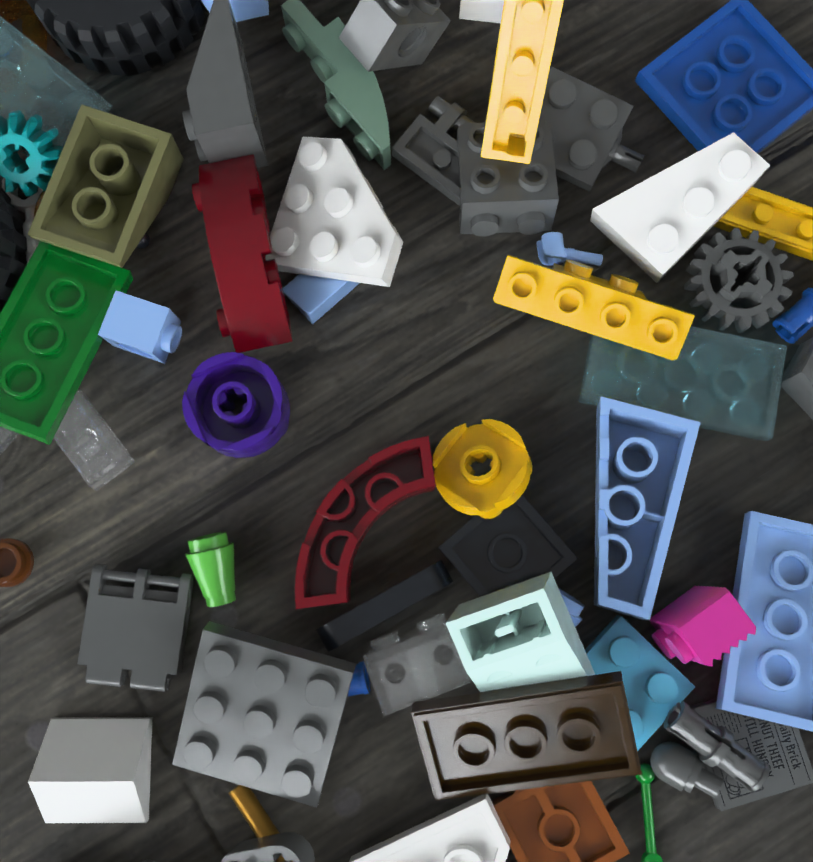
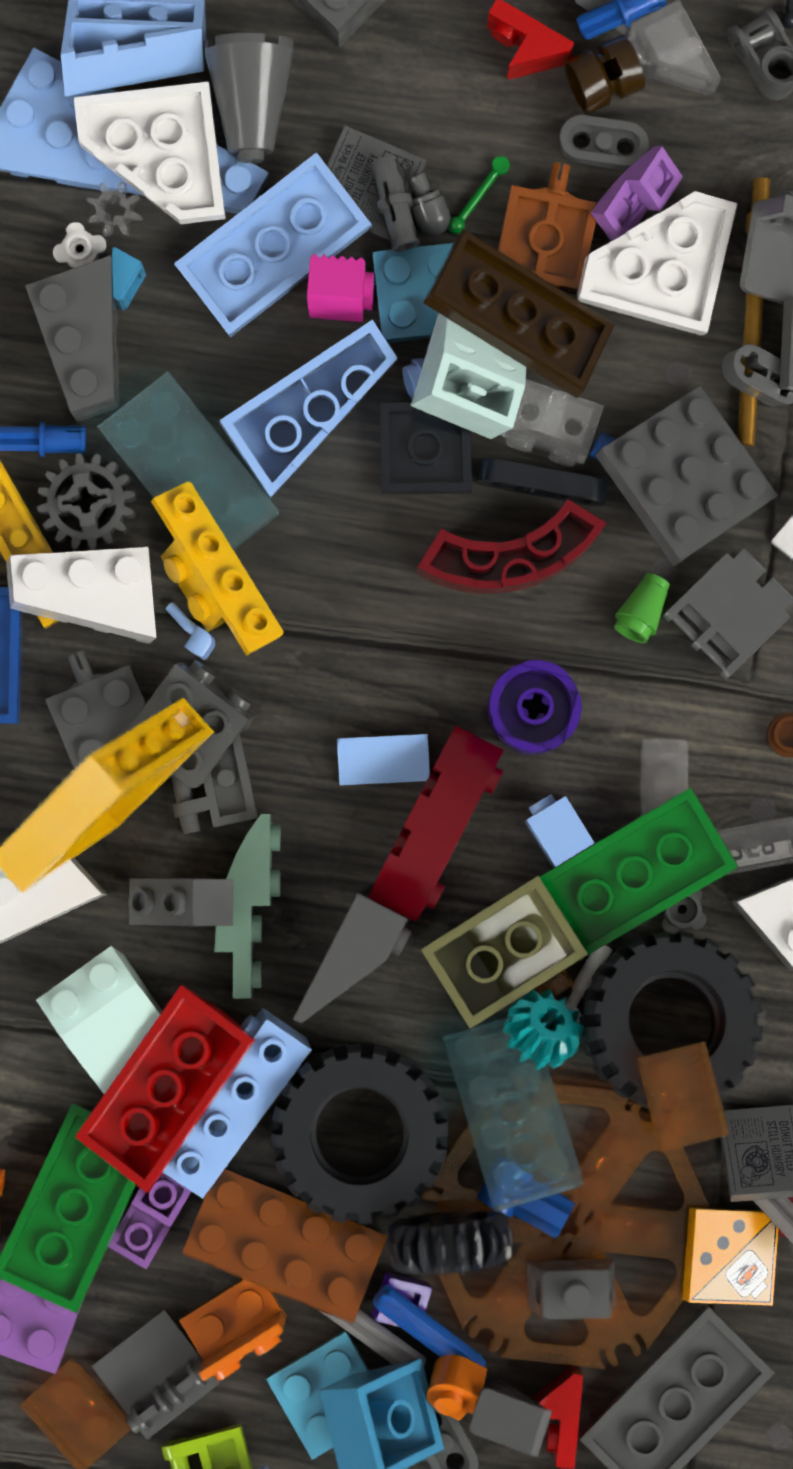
camera: 145 degrees left, 5 degrees up
white plate [266,137,403,287] -> none
yellow plate [432,419,533,519] -> none

